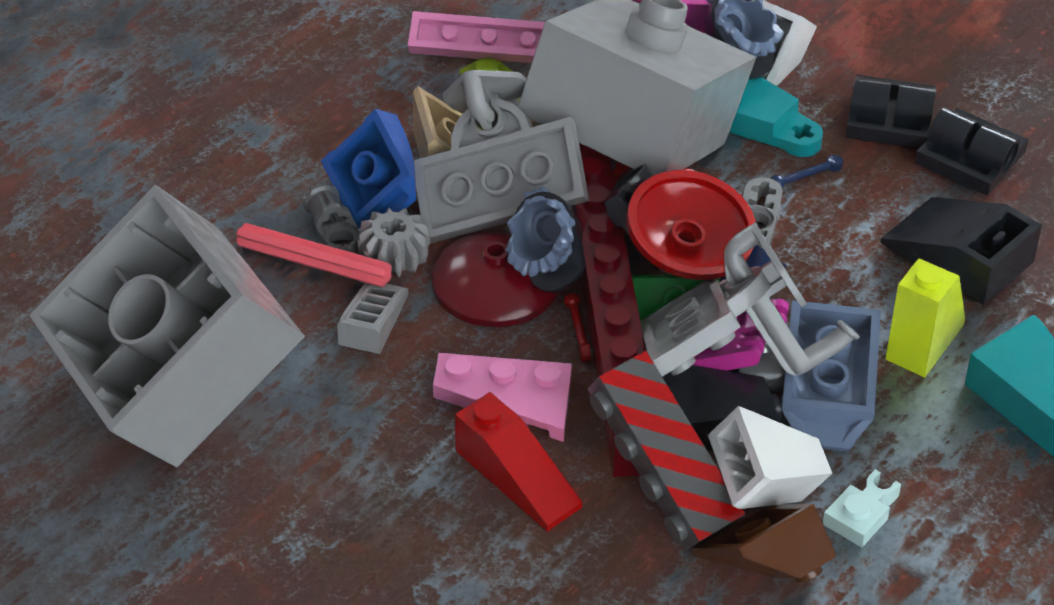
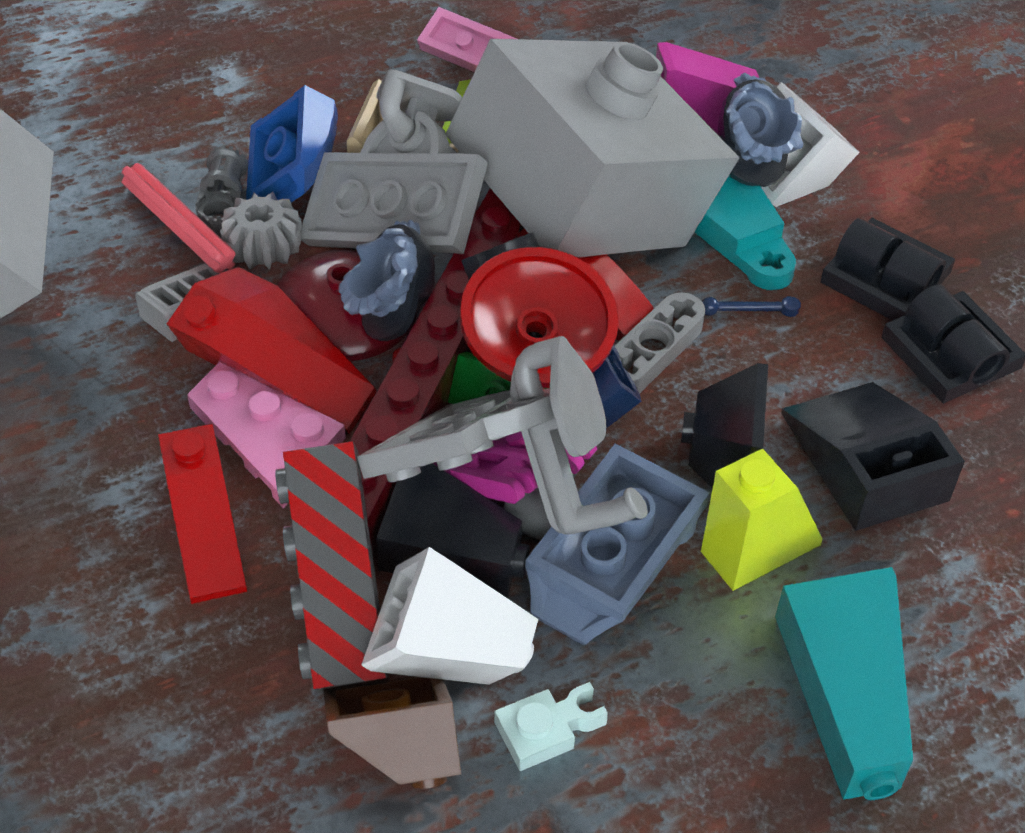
camera: 25 degrees right, 5 degrees up
none -> red wedge [166,267,377,434]
none -> black slope [681,363,768,489]

